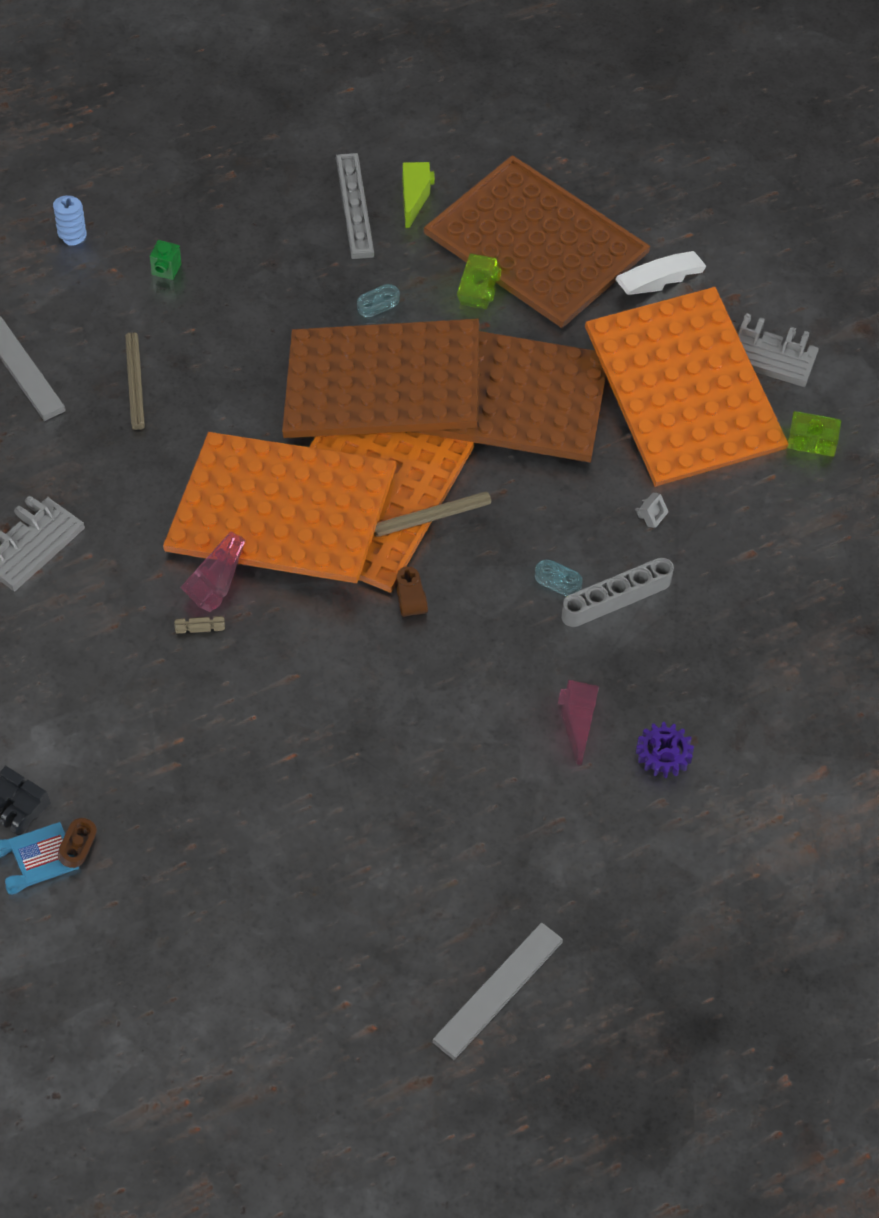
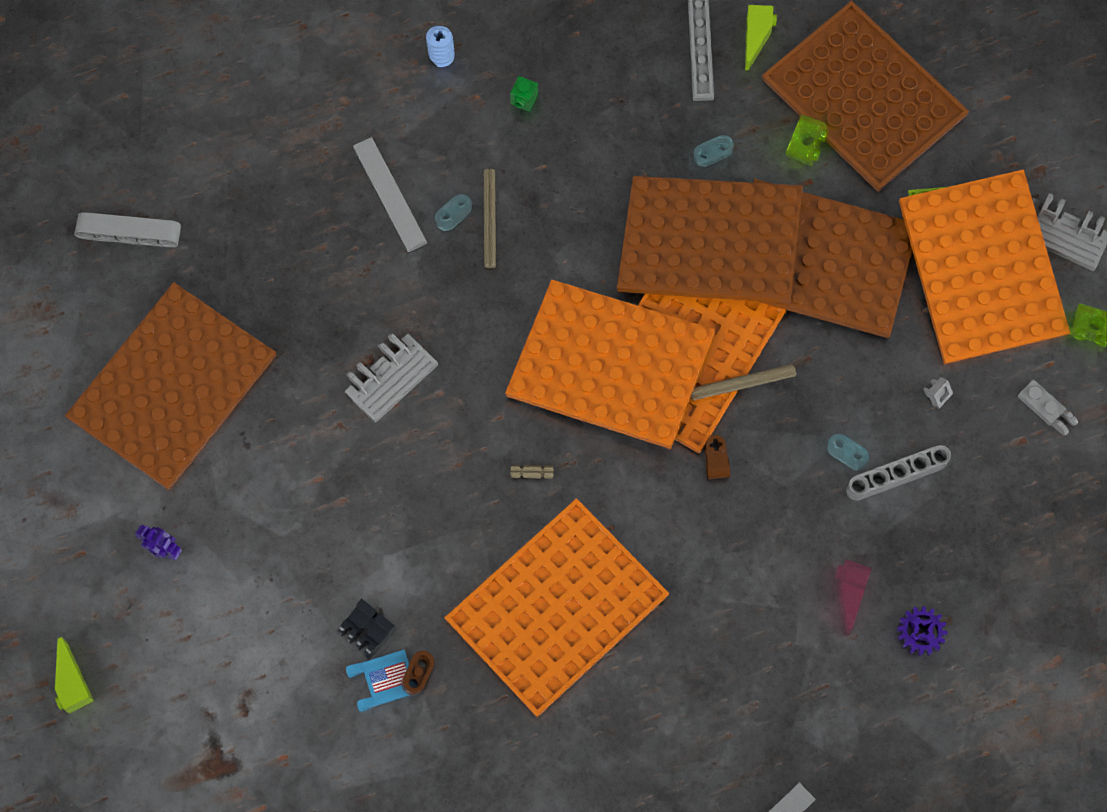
camera: 10 degrees right, 15 degrees up
clear pink slope [180,531,245,612] -> none
white slope [615,251,706,295] -> none
none -> clear light blue plate [435,194,472,231]
none -> orange plate [444,498,669,718]
none -> light grey hinge [1018,379,1078,435]

